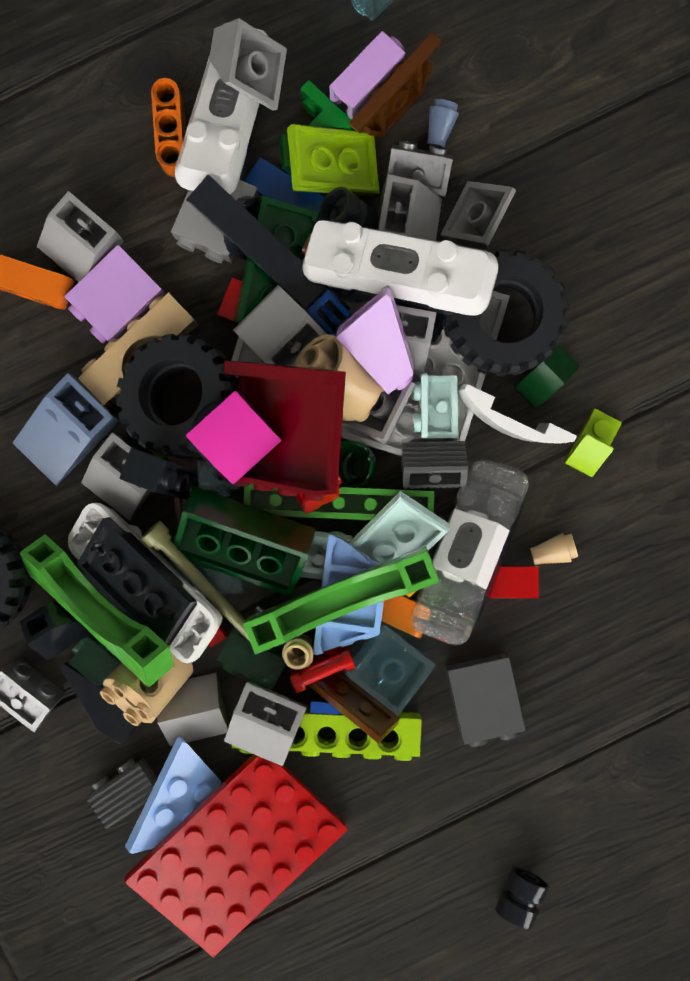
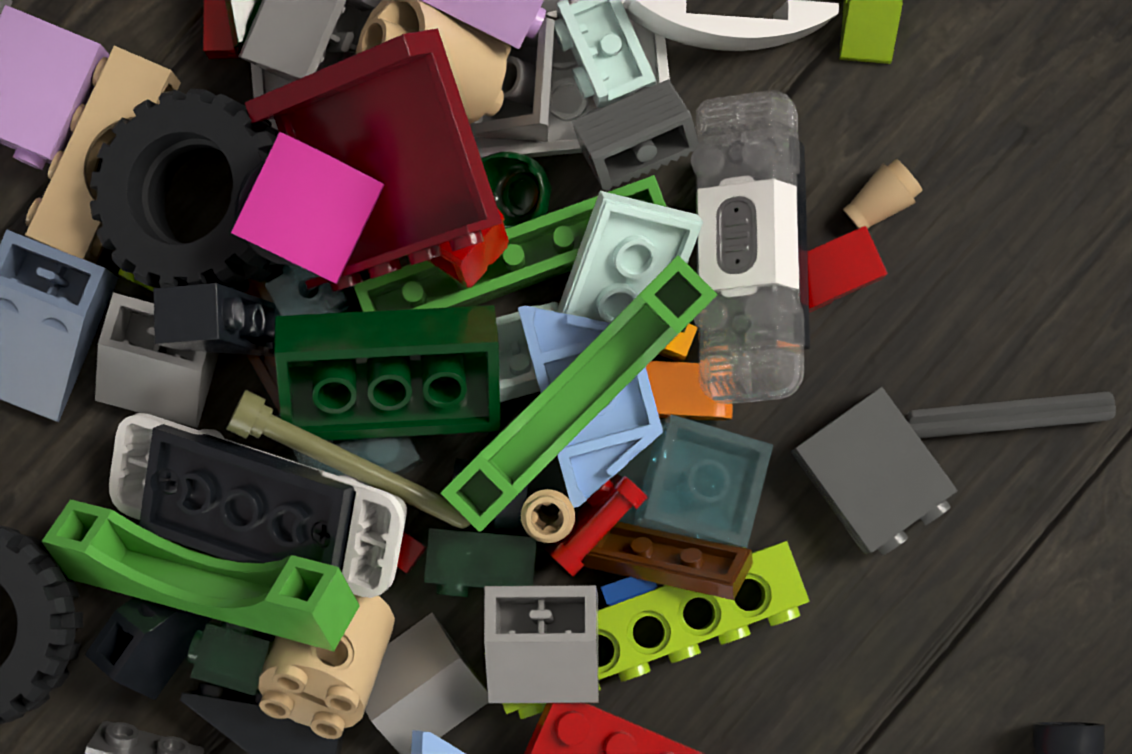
camera: 15 degrees left, 5 degrees down
none -> dark grey axle [906,392,1116,438]

